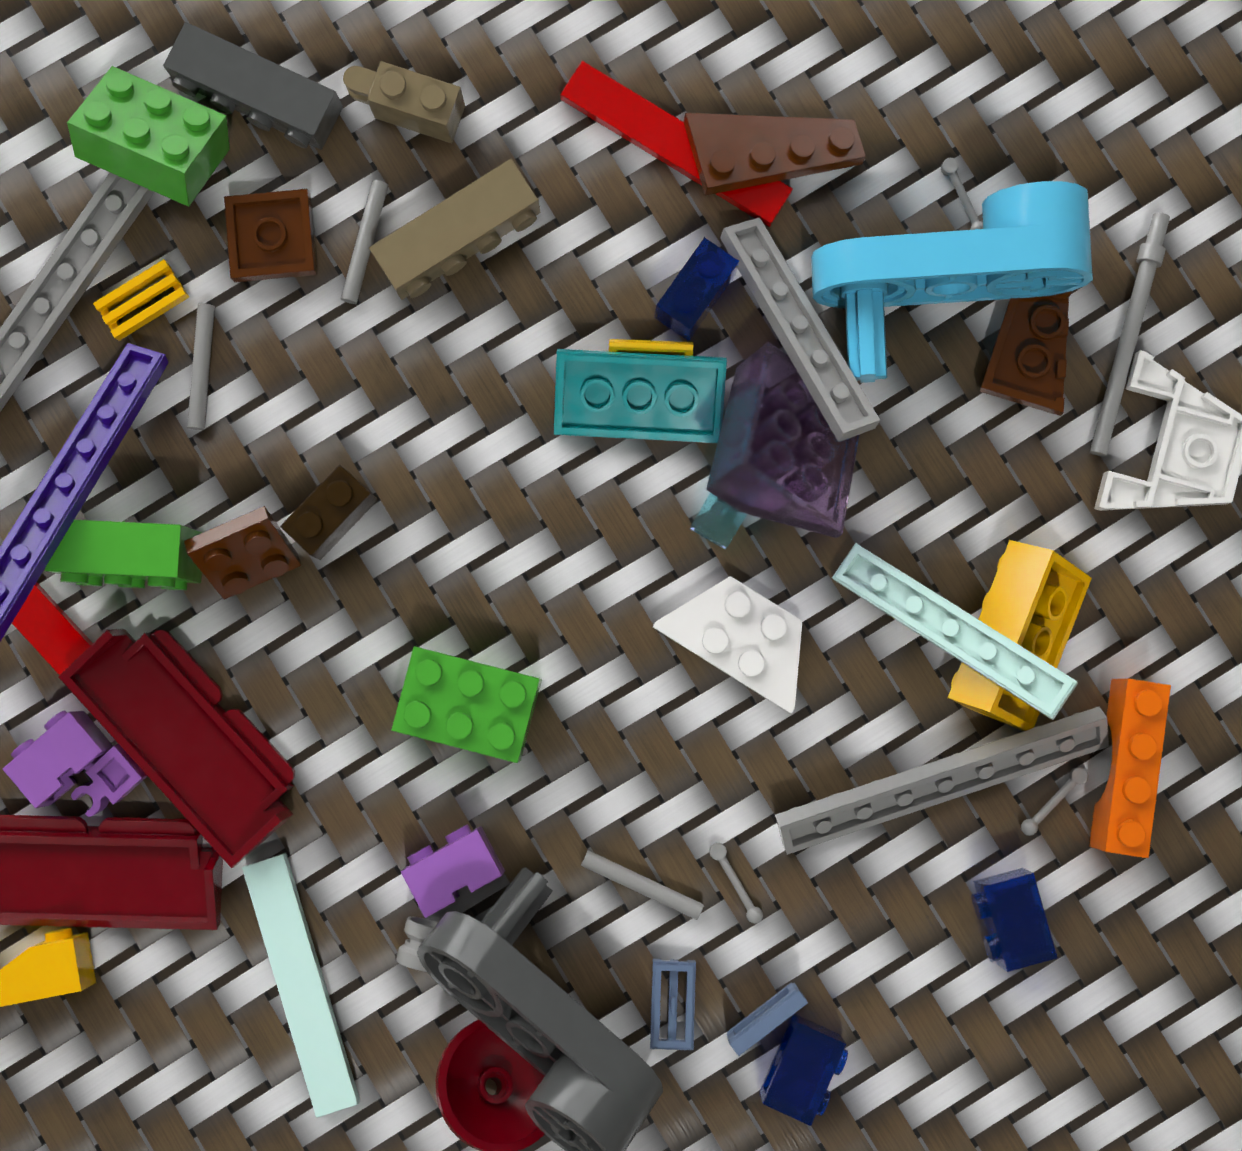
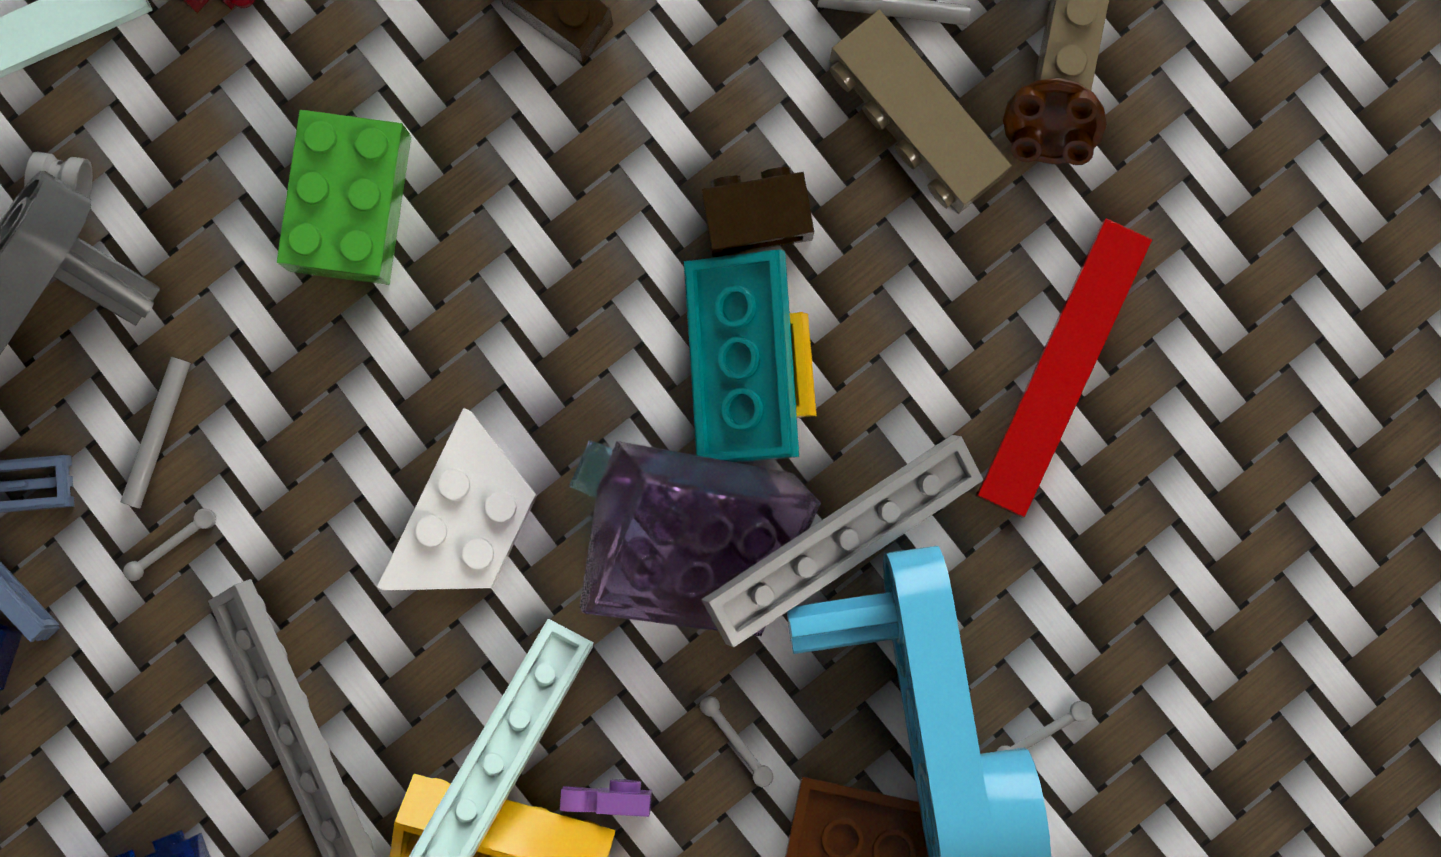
camera: 85 degrees right, 0 degrees up
medium lavender brick [401,824,505,918] -> none
clear blue brick [655,237,739,341] -> none
reddish brown wing [683,113,866,196] -> none
none -> medium lavender plate [560,779,652,817]
none -> light grey hinge [700,696,773,787]
none -> dark brown brick [702,167,814,257]
none -> reddish brown dish [1003,78,1107,166]

